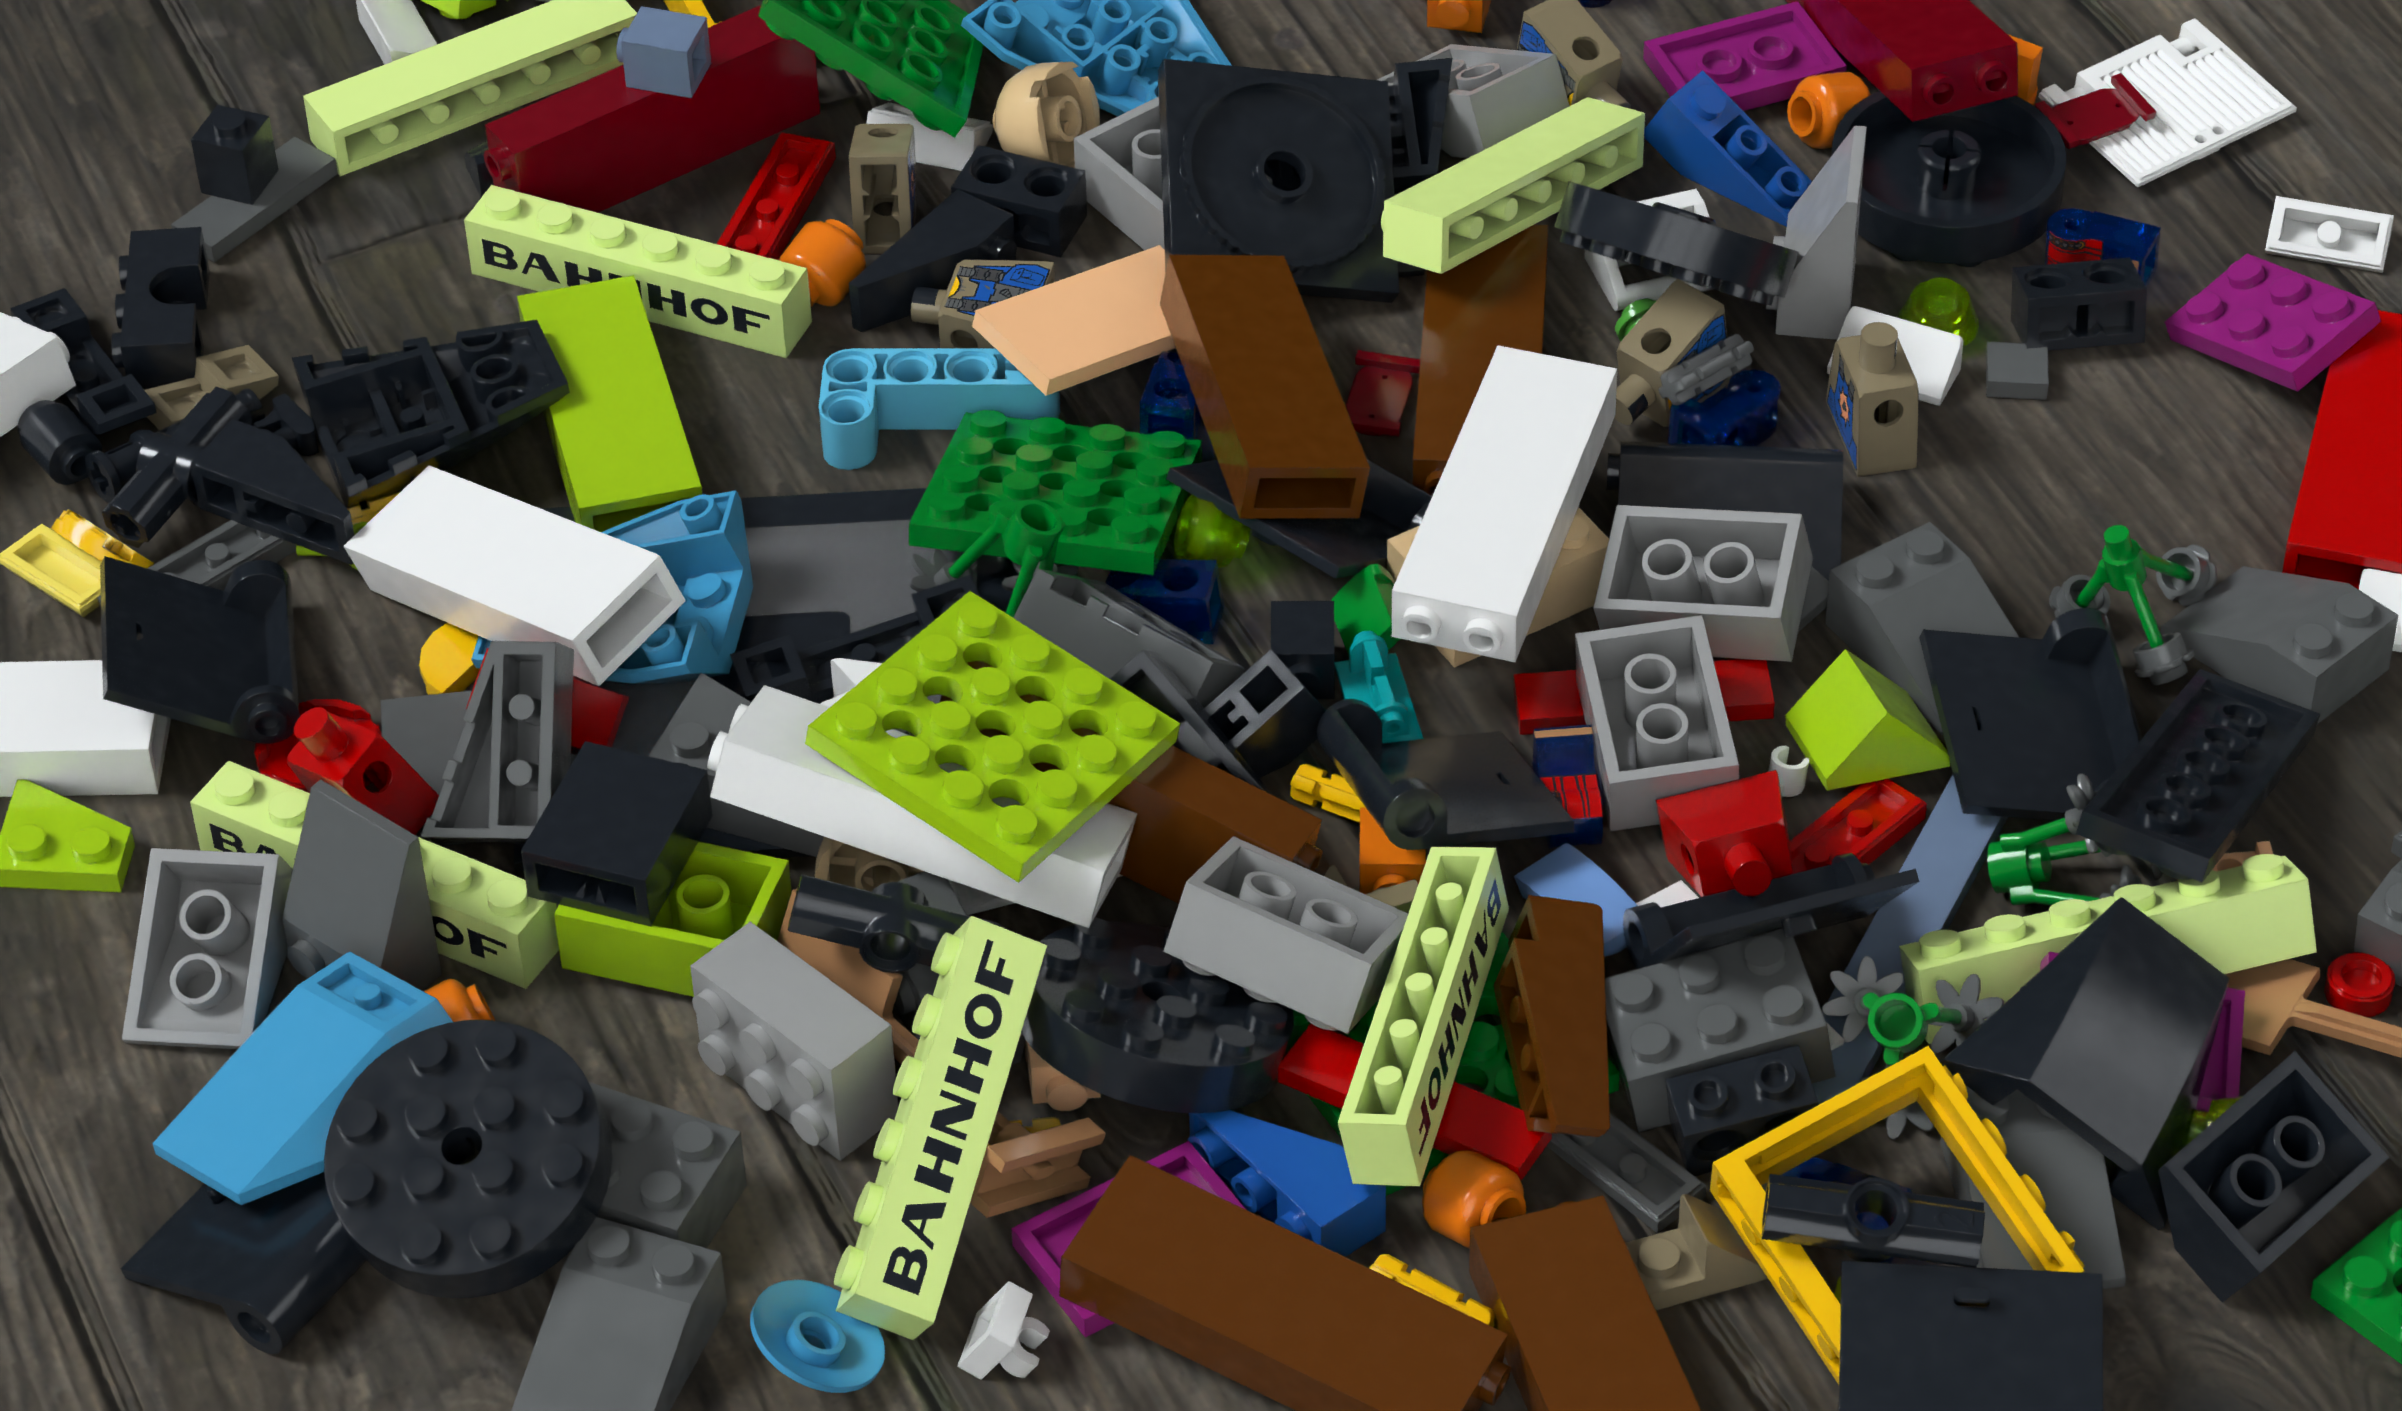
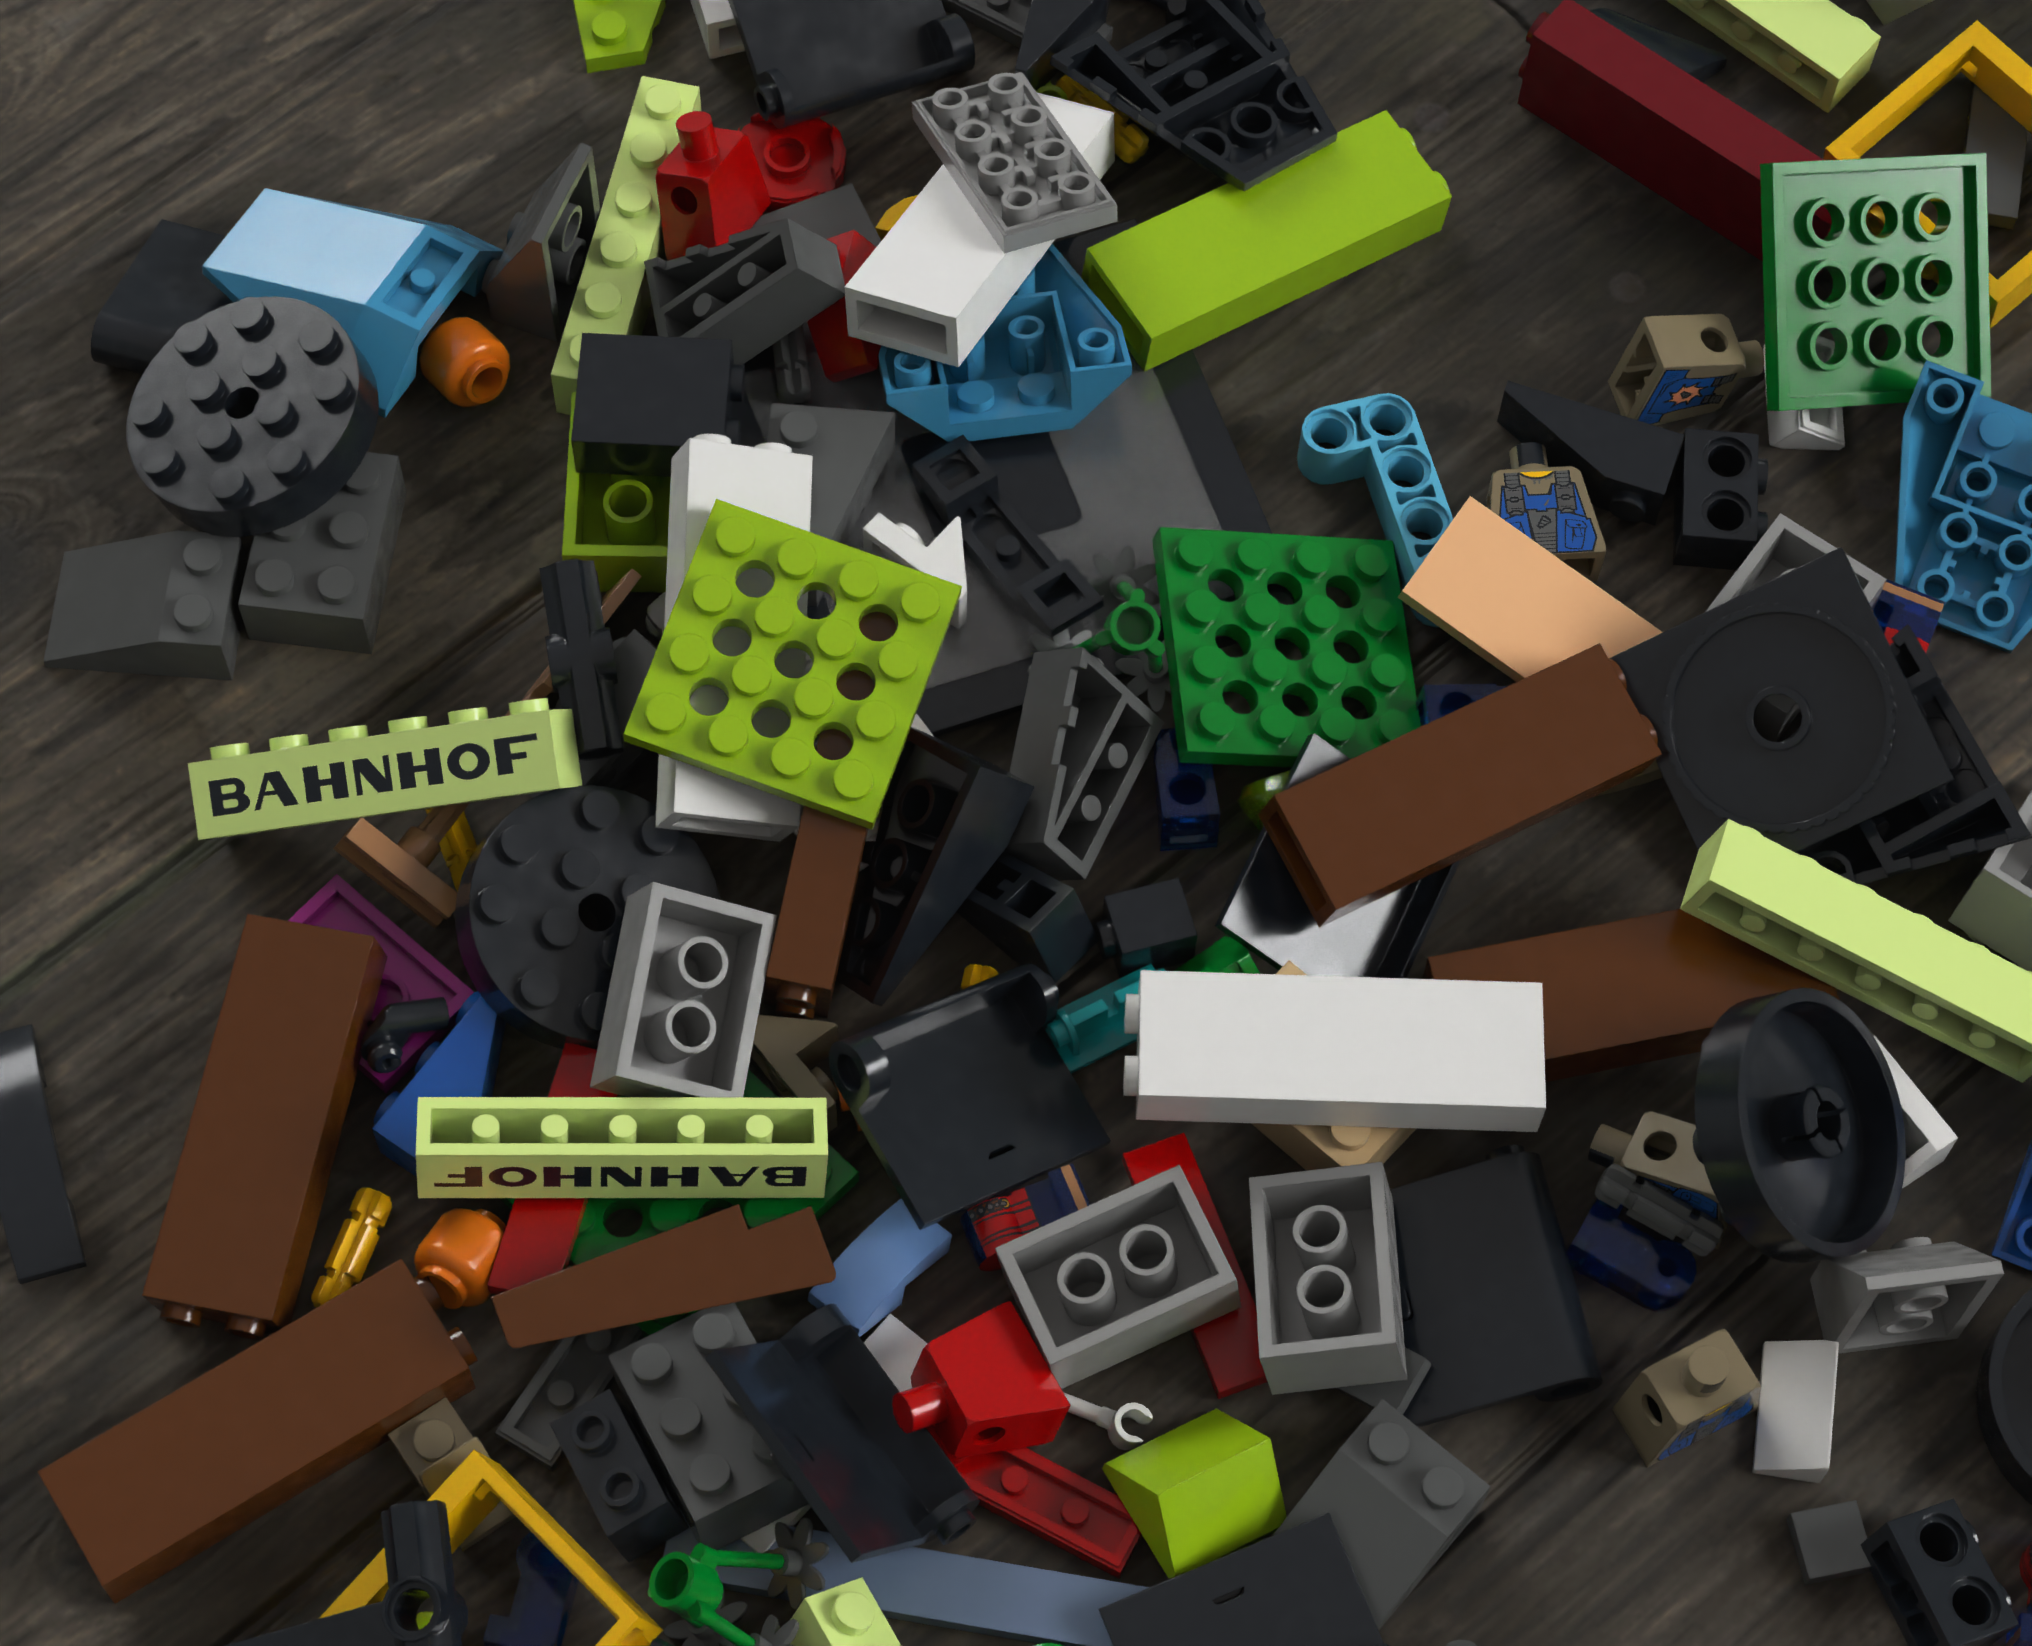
camera: 70 degrees right, 20 degrees up
light grey slope [122,848,293,1049] -> none
yellowish green brick [464,185,812,358] -> none
sand blue brick [616,6,711,98] -> none
light grey brick [690,921,898,1161] -> none
red tile [717,133,836,260] -> none
dark azure dish [750,1280,885,1393] -> none
orange head [779,219,866,307] -> none
white tile [957,1281,1050,1380] -> none
tan cylinder [993,62,1100,168] -> none
dark red piece [1345,350,1420,437] -> none
clear neon green cone [1898,277,1979,347] -> none
none -> black arm [361,997,449,1073]
none -> light grey tile [912,72,1117,253]

